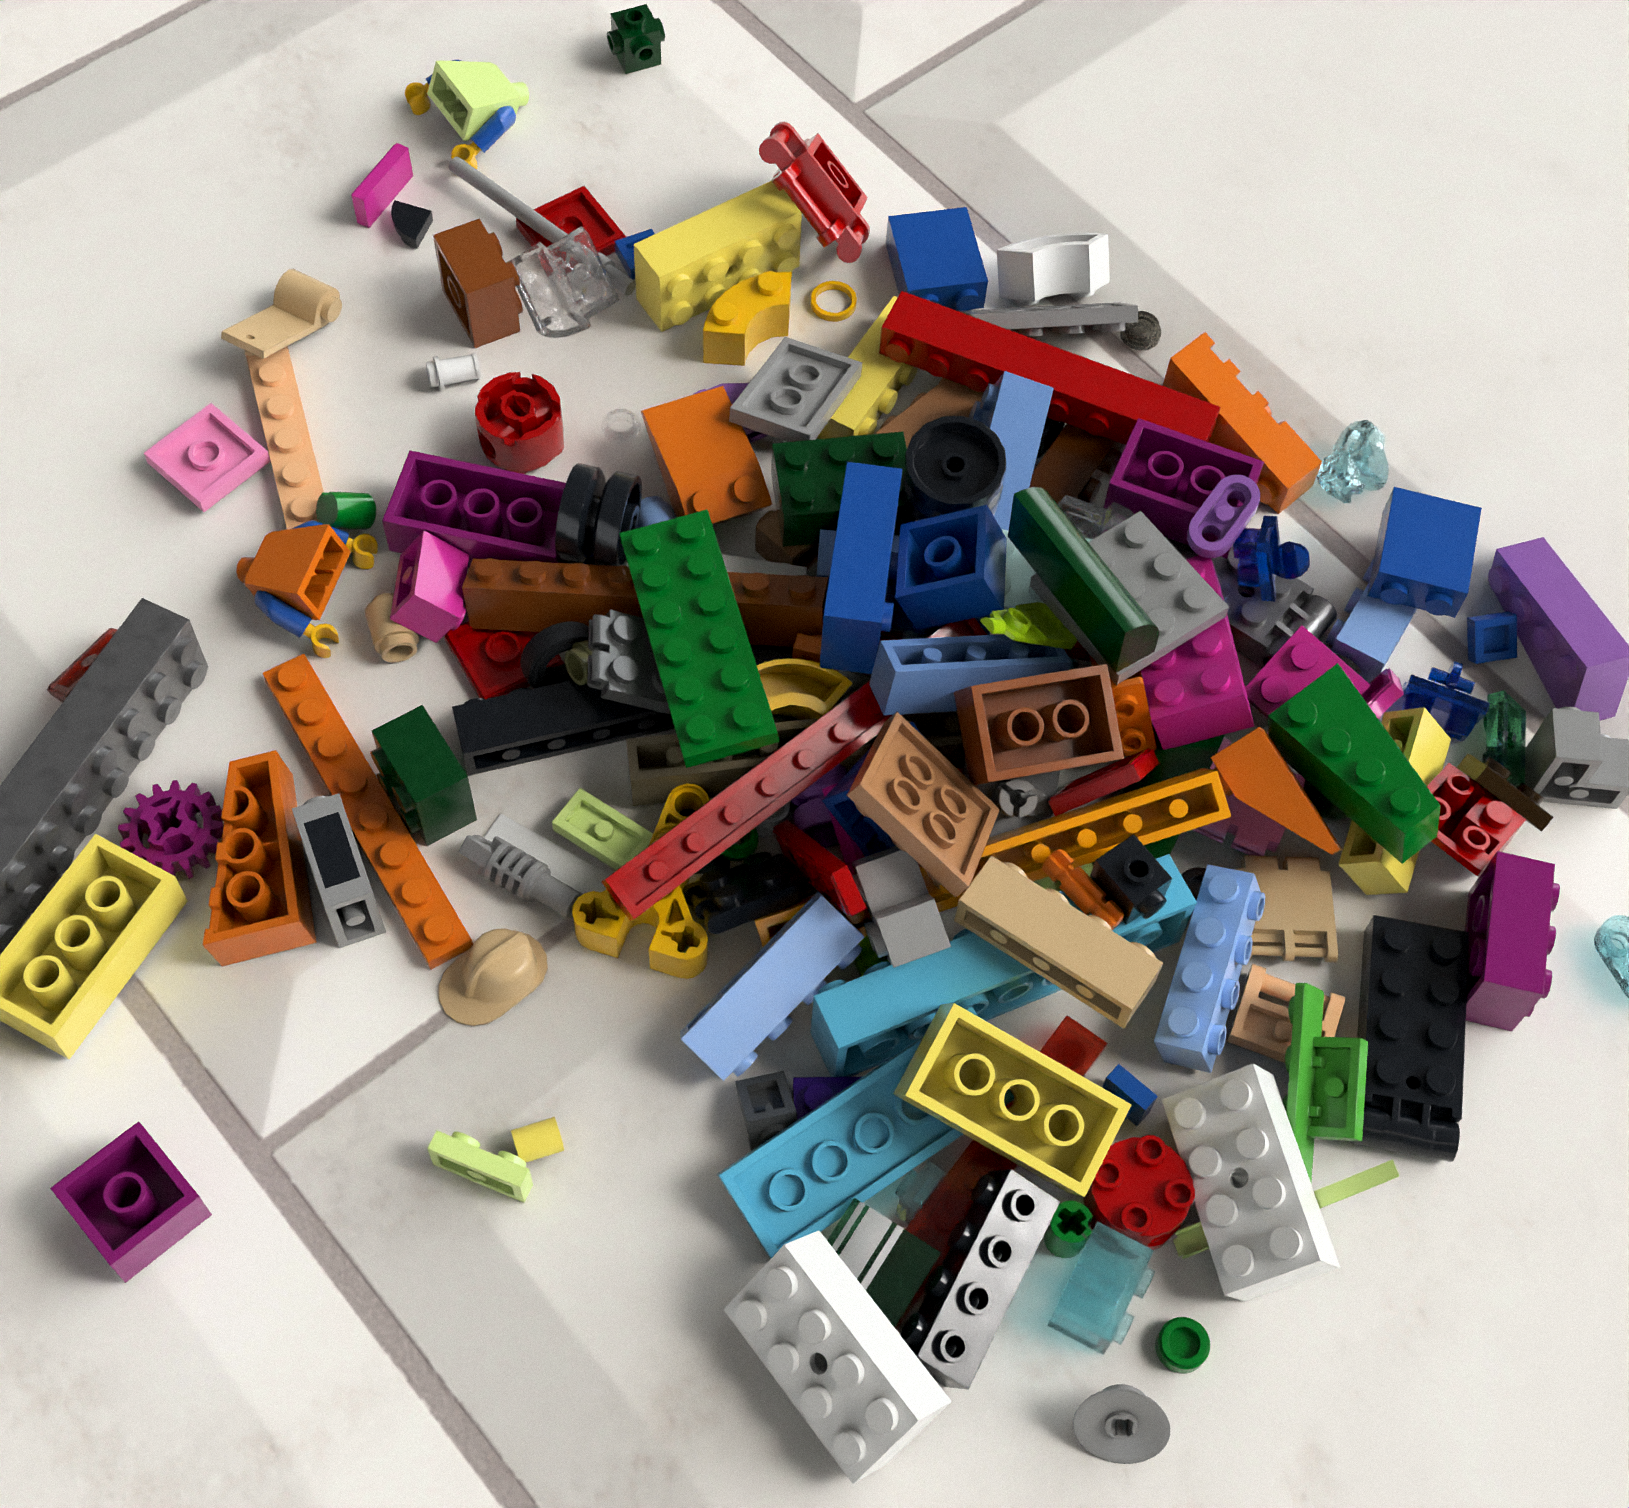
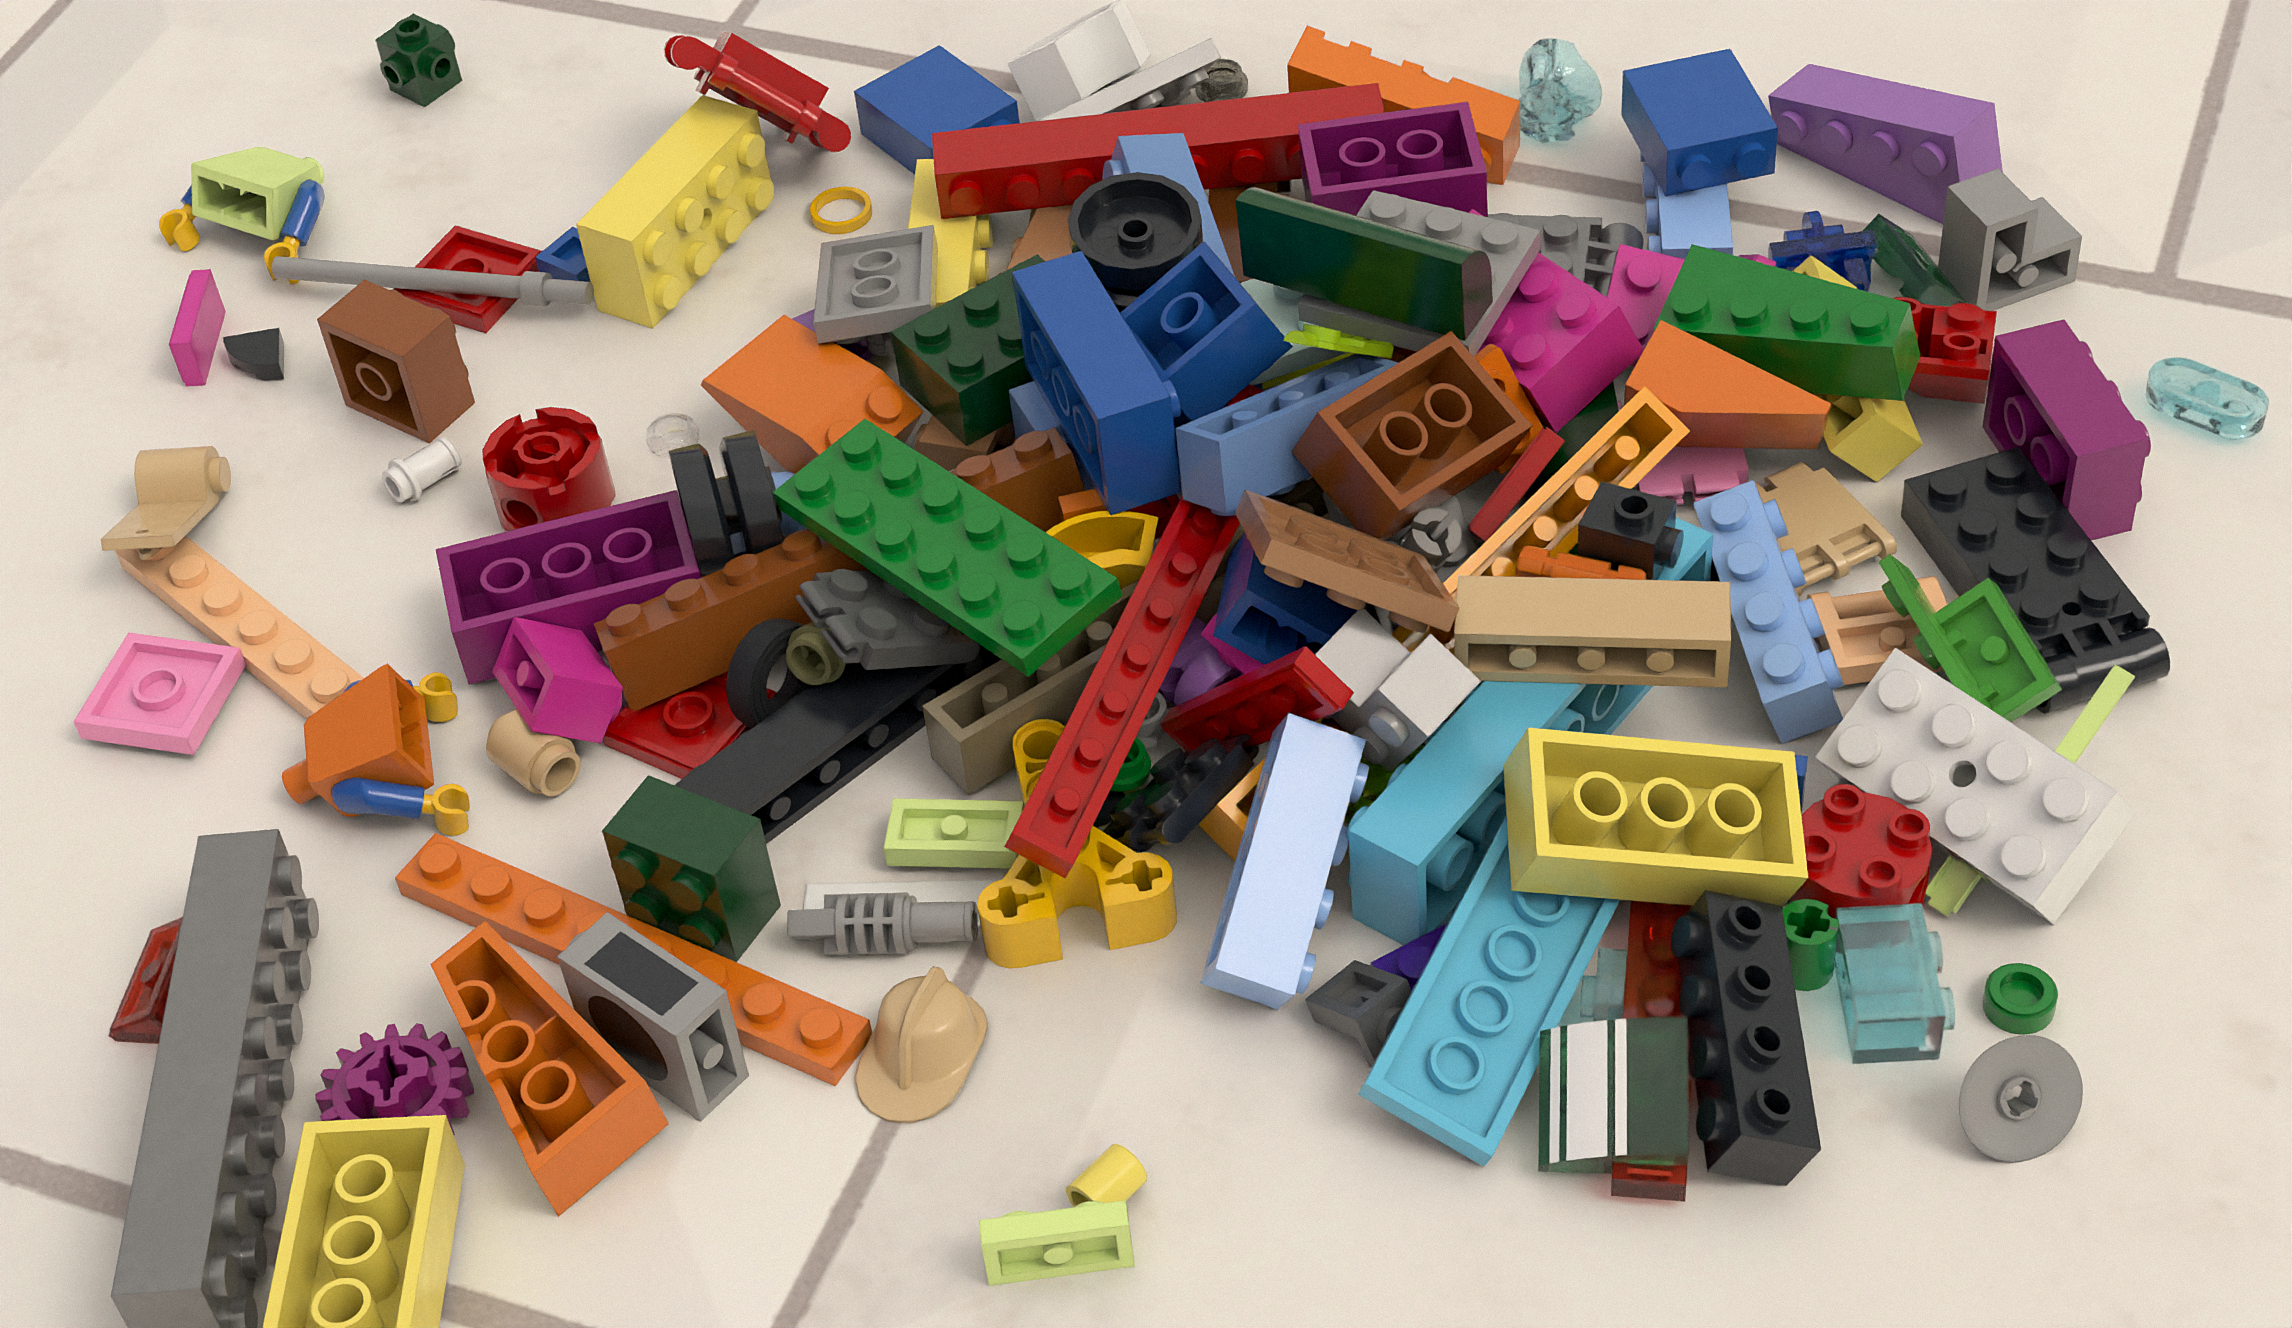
camera: 20 degrees left, 15 degrees down
green piece [316,492,376,530] -> none
clear brick [508,226,620,338] -> none
yellow brick [703,271,792,366] -> none
white brick [723,1231,951,1484] -> none
medium lavender plate [1187,475,1260,558] -> none
clear blue hips [1233,516,1310,602] -> none
dark brown plate [1456,753,1554,832] -> none
blue plate [1467,611,1517,664] -> none

